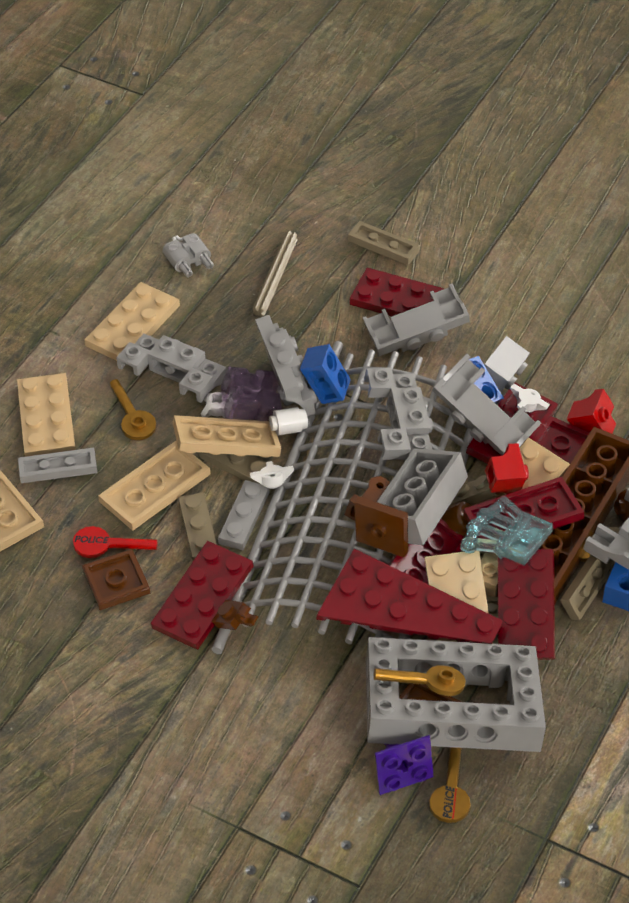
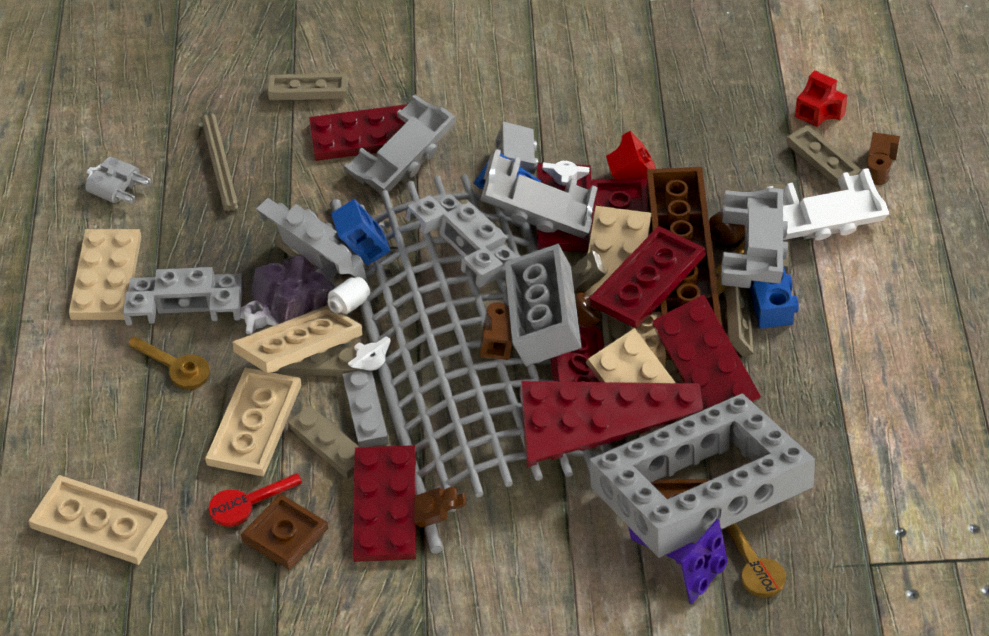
camera: 30 degrees left, 0 degrees up
tan plate [17,373,76,457] -> none
light grey plate [18,447,98,483] -> none
reddish brown plate [354,496,409,558] -> none
pearl gold piece [373,665,466,696] -> none
clear light blue plate [460,496,553,566] -> none
red brick [485,443,529,494] -> none

